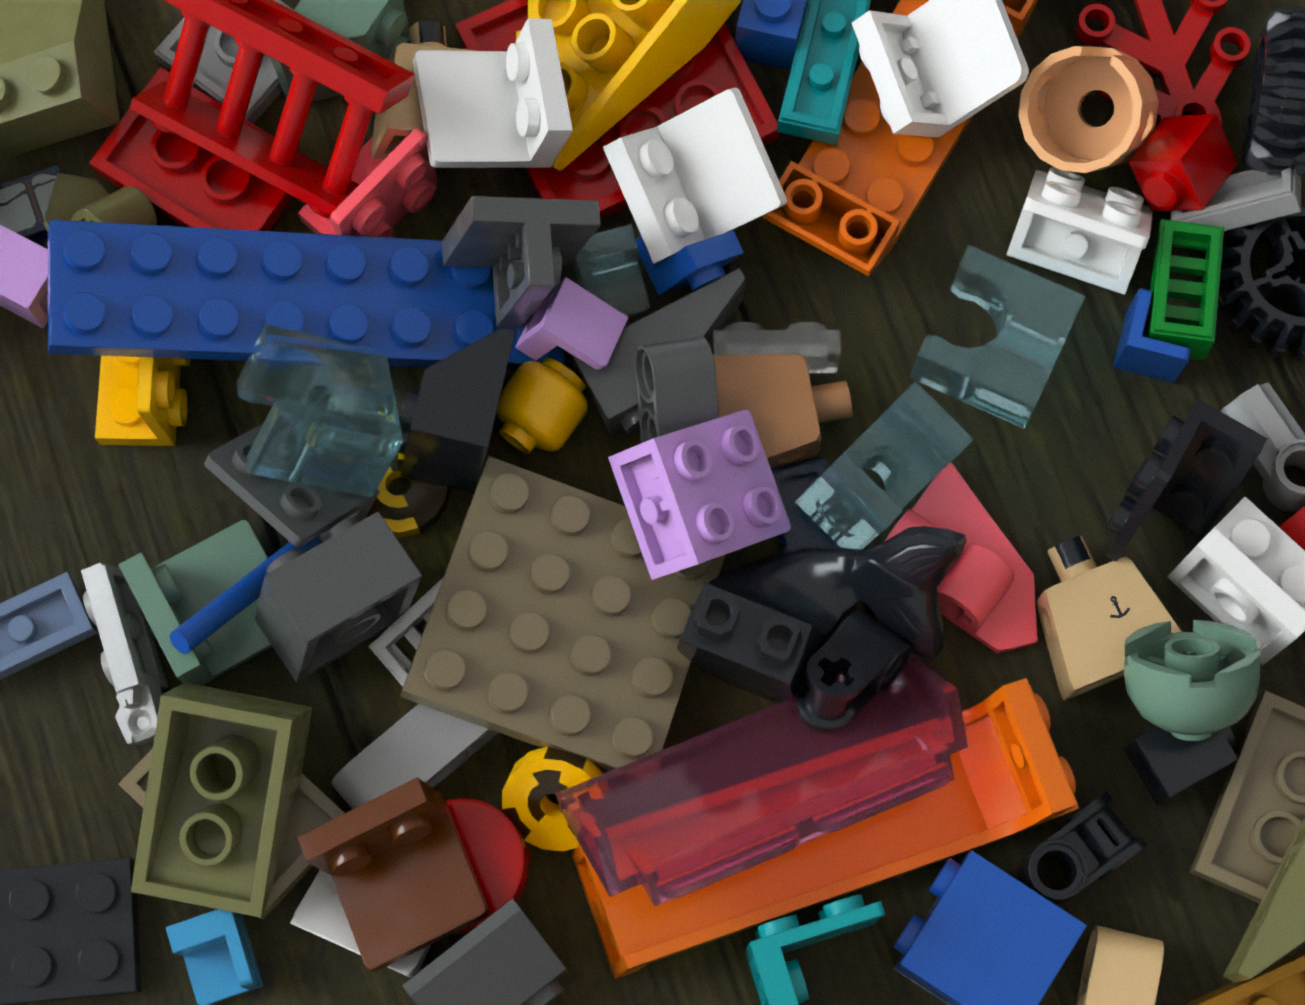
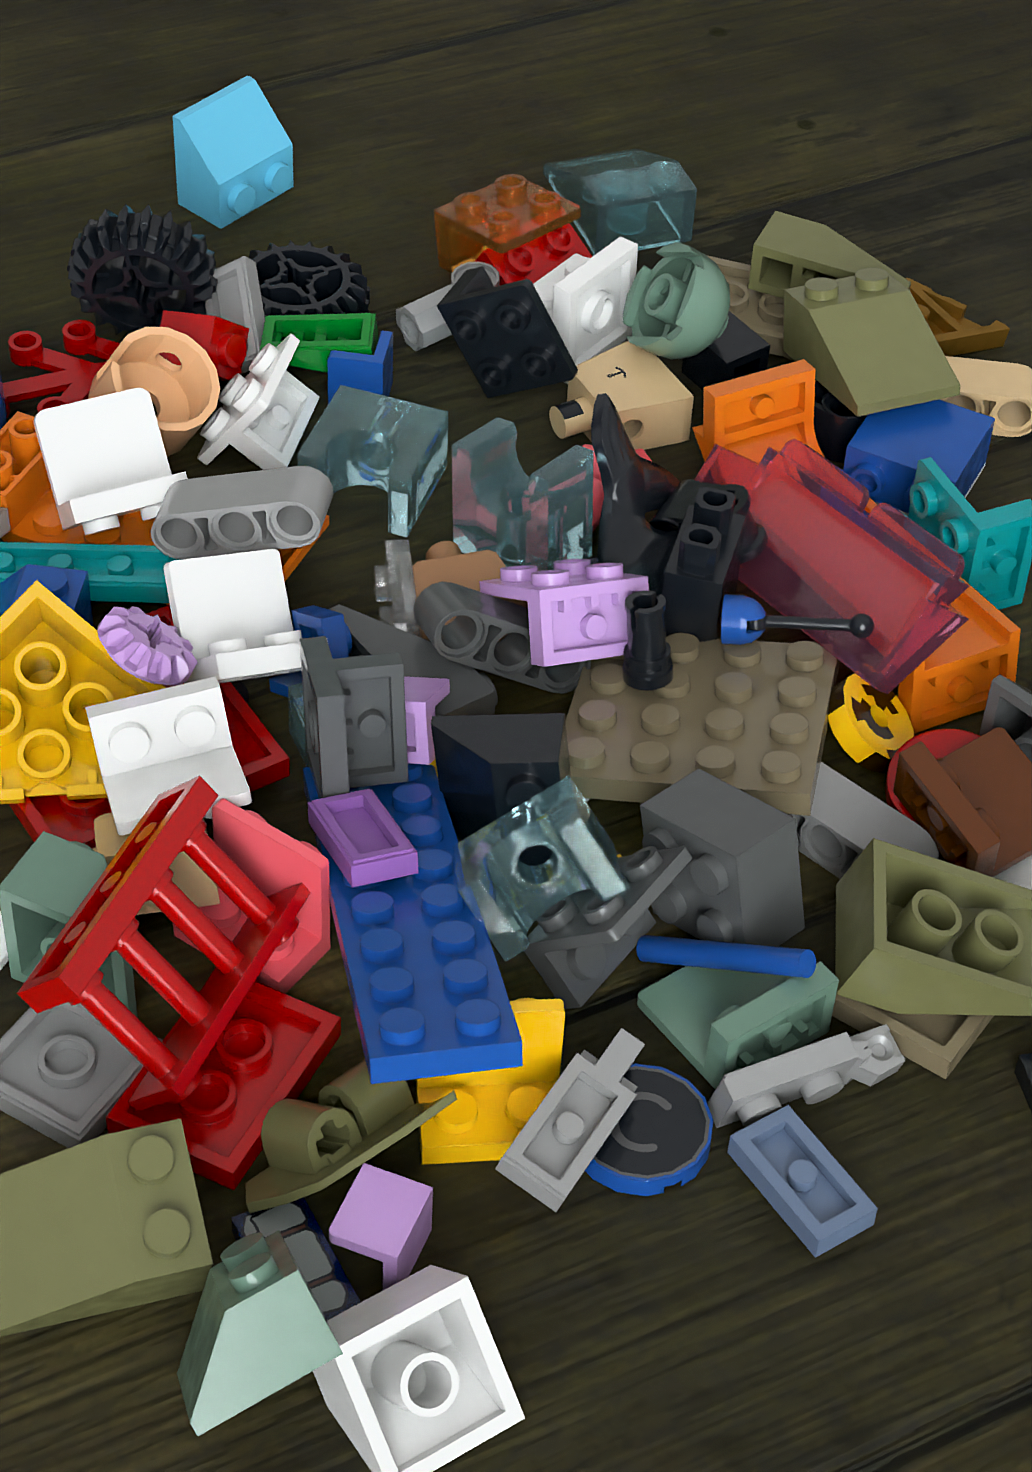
camera: 100 degrees left, 30 degrees down
none -> lavender gear [97,606,198,686]
none -> light grey beam [150,466,334,559]
none -> medium lavender tile [307,789,418,888]
none -> light grey hinge [495,1028,645,1212]
none -> black tile [585,1063,713,1196]
none -> black pin [622,591,673,691]
none -> hinge [721,594,874,645]
none -> olive slope [783,268,960,417]

